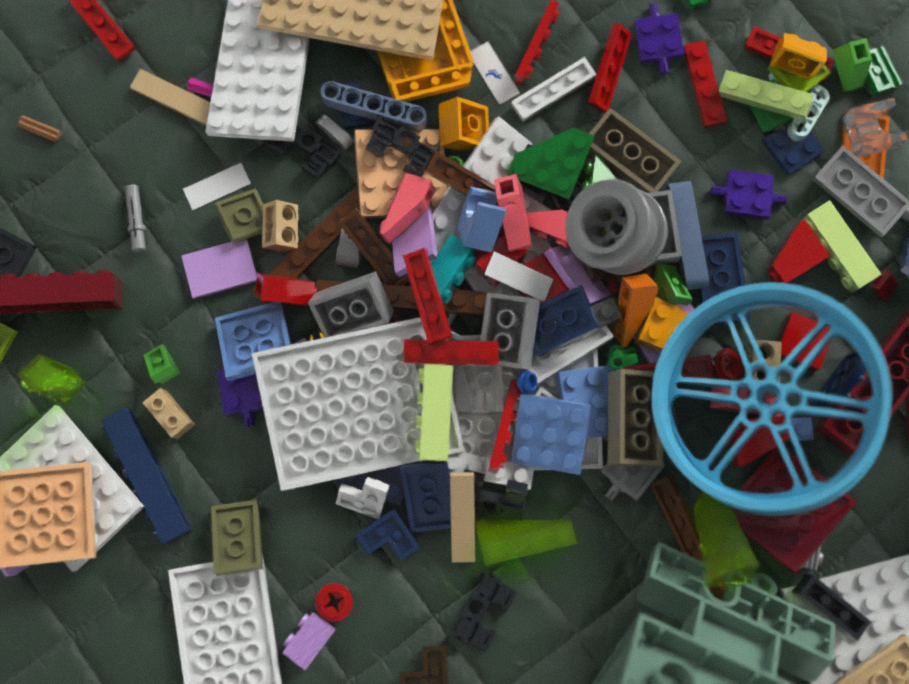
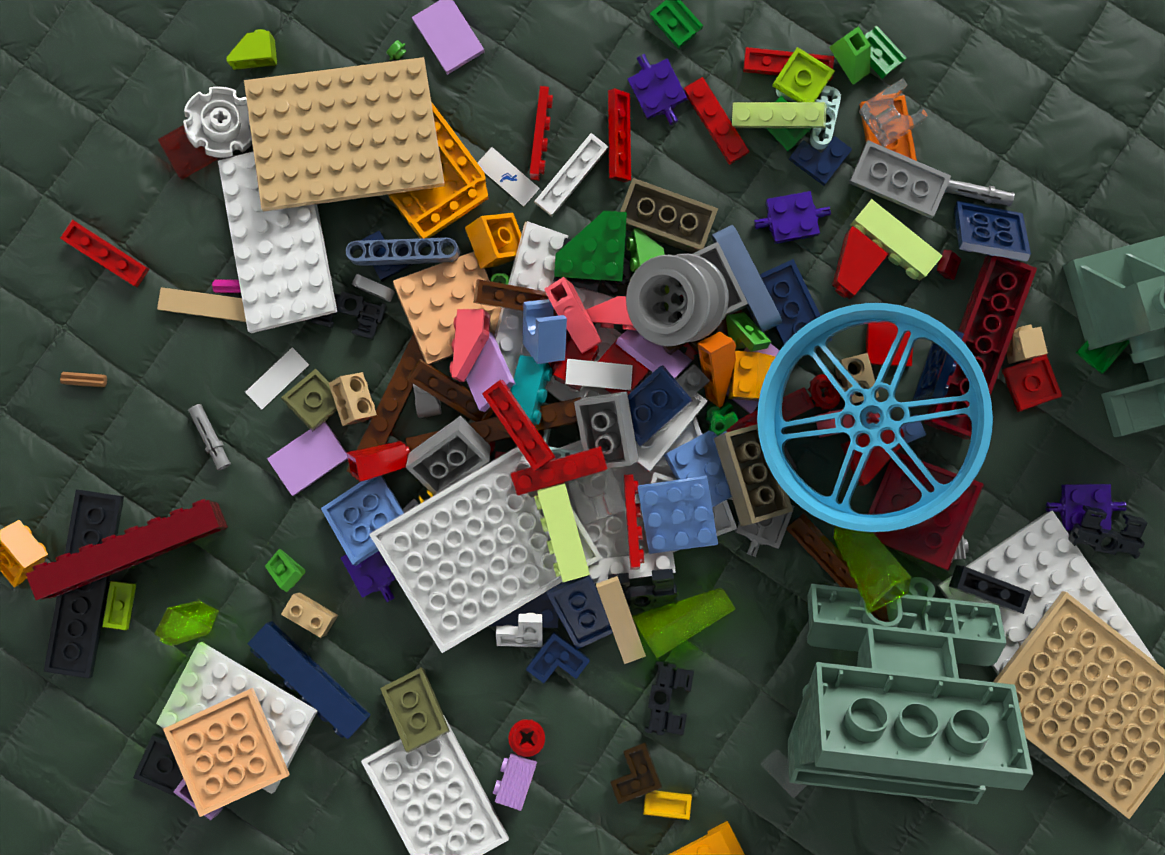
camera: 15 degrees left, 5 degrees up
black piece [365,115,440,177] -> none
blue plate [517,370,538,394] -> none
light orange slope [770,33,827,80] -> none

